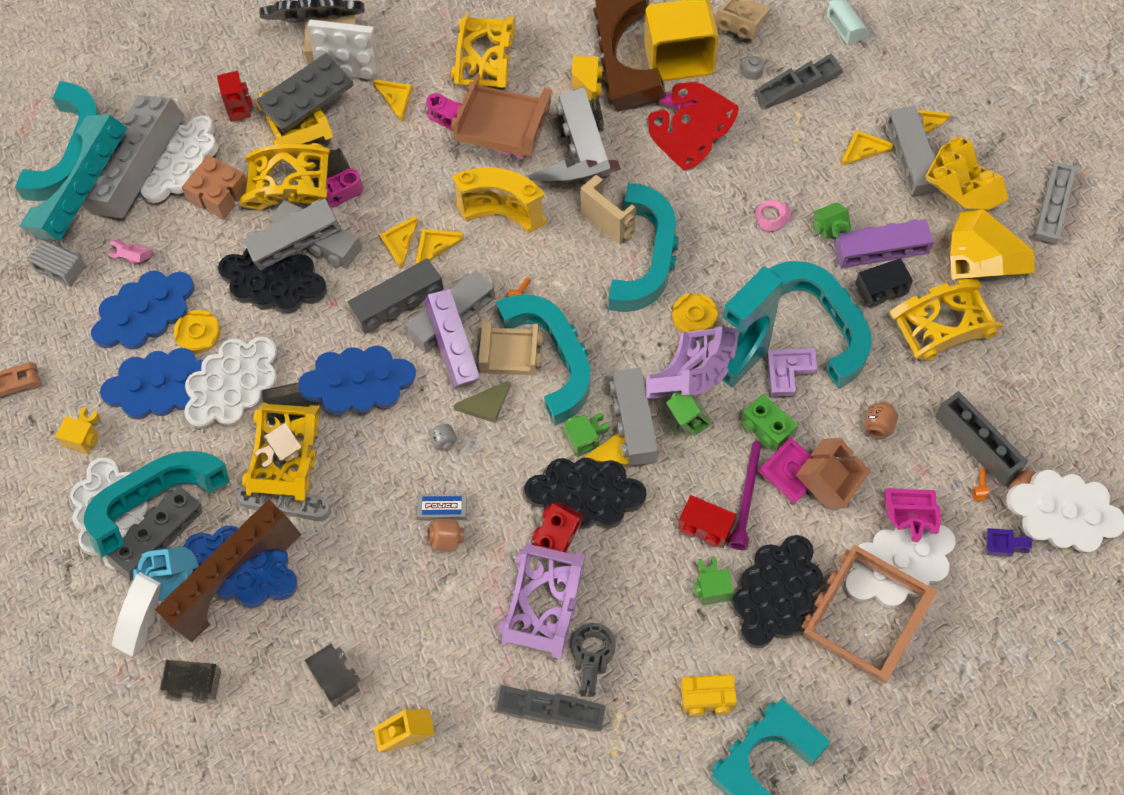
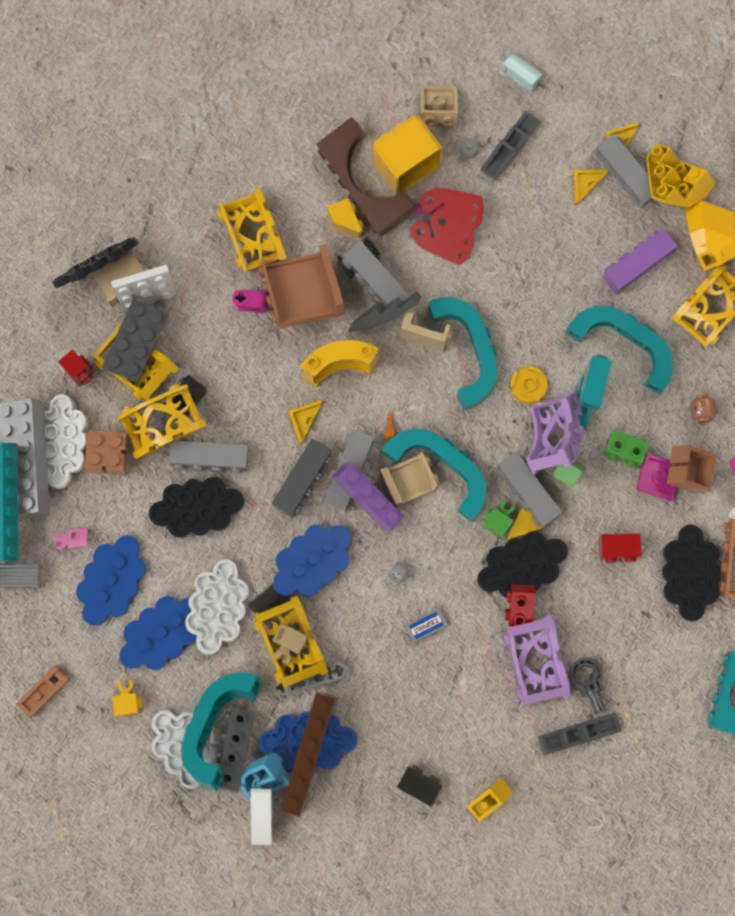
camera: 30 degrees left, 15 degrees up
clear smoke brick [159,660,221,703] -> none
yellow tile [174,310,221,354] -> none
light grey brick [243,198,342,270] -> none
dark pink piece [326,169,364,207] -> none
yellow tile [373,79,413,121] -> none
yellow tile [379,216,418,269] -> none
nougat head [427,518,464,551] -> none
olive tile [454,381,511,423] -> none
yellow brick [680,674,737,717] -> none
bright green brick [694,556,734,606] -> none
magenta piece [728,441,762,550] -> none
bright pink piece [756,200,791,232] -> none
lavender plate [767,348,817,397] -> none
bright green brick [813,202,851,239] -> none
black brick [855,258,913,306] -> none

